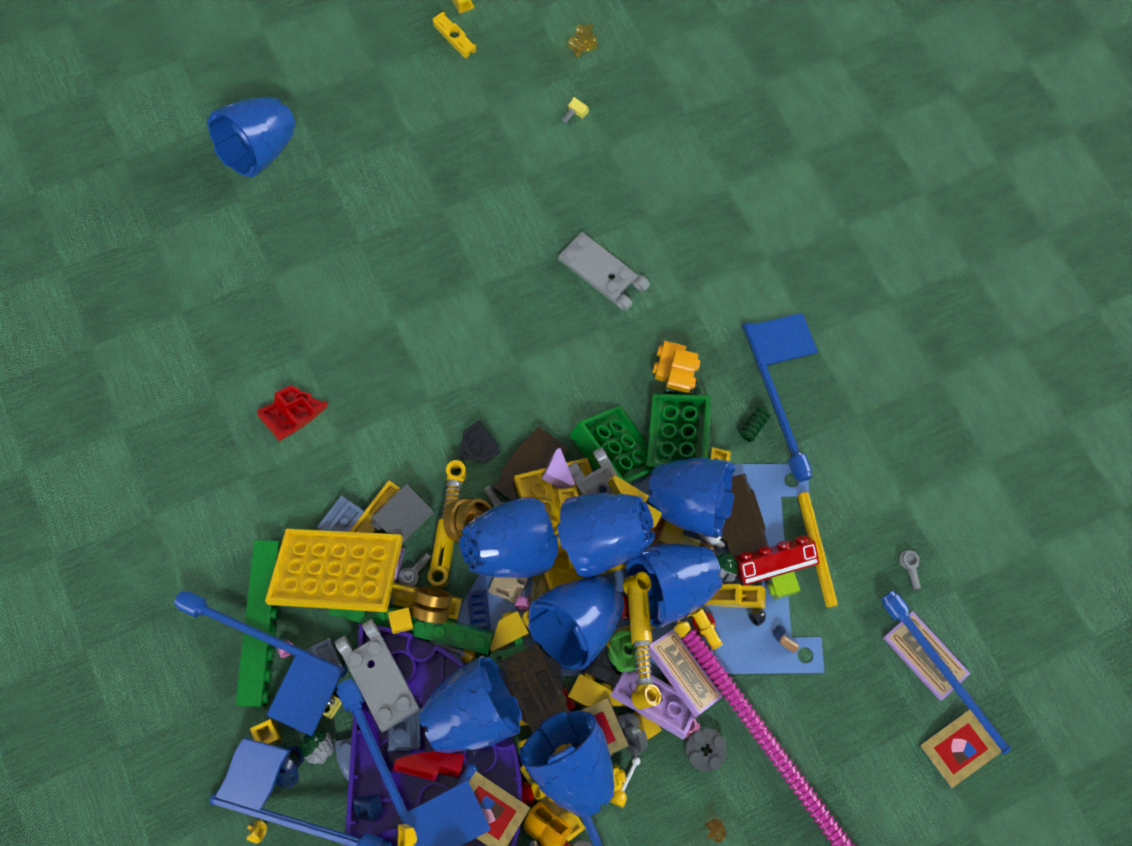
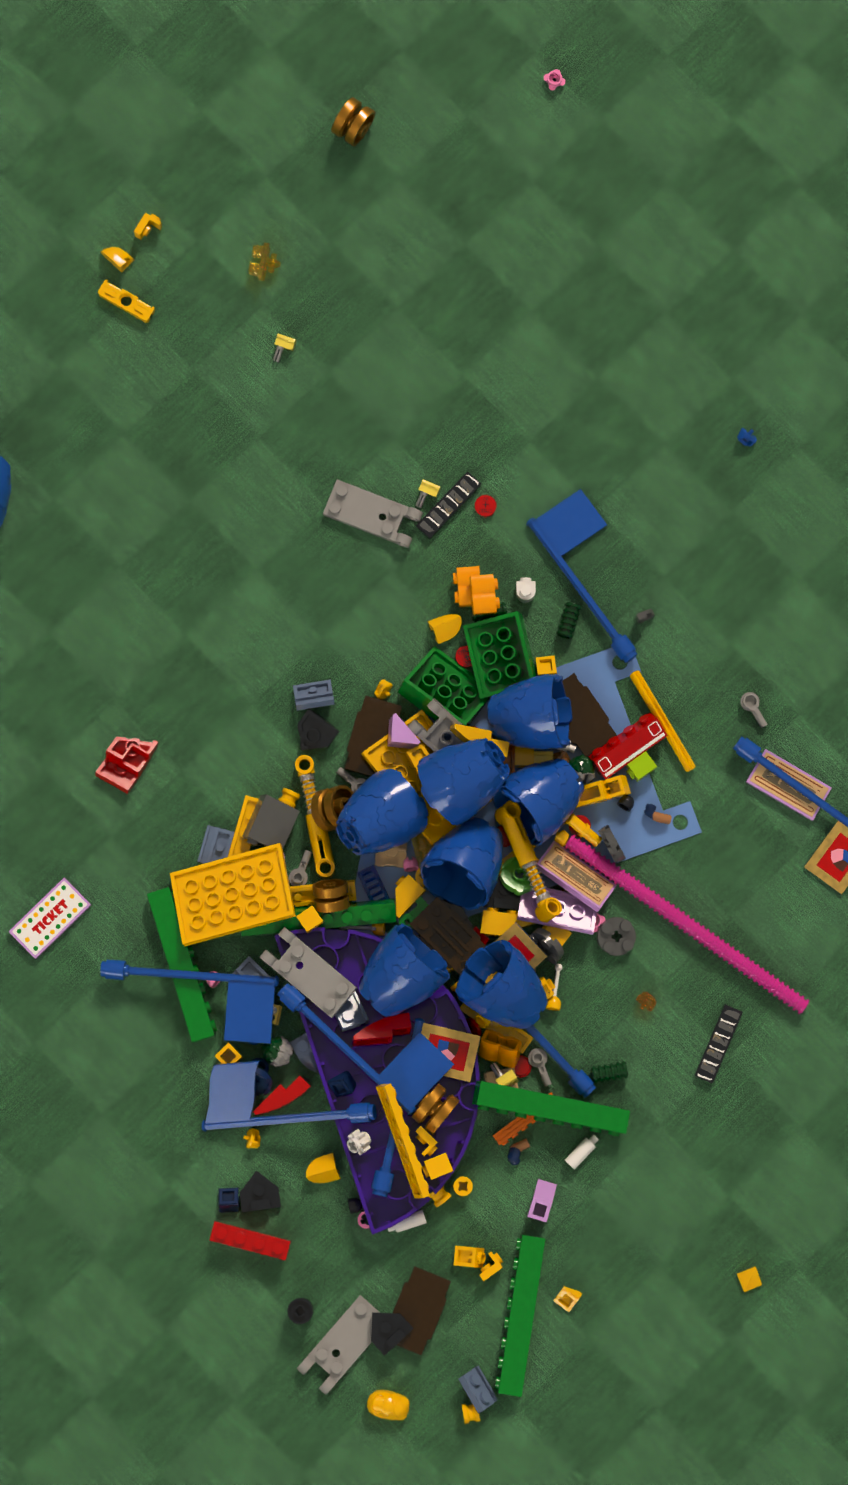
camera: 15 degrees left, 10 degrees up
none -> tile [8,877,91,959]
none -> red slope [253,1075,311,1115]
none -> yellow wheel [278,788,300,808]
none -> sand blue plate [293,679,335,711]
none -> yellow piece [374,679,393,700]
none -> tile [416,471,481,539]
none -> light yellow piece [416,479,441,508]
none -> yellow brick [427,614,462,644]
none -> red piece [455,645,472,668]
none -> red piece [475,495,496,517]
none -> white plate [516,577,536,603]
none -> dark grey plate [598,825,626,863]
none -> dark grey tile [635,609,655,624]
none -> blue piece [737,428,757,447]

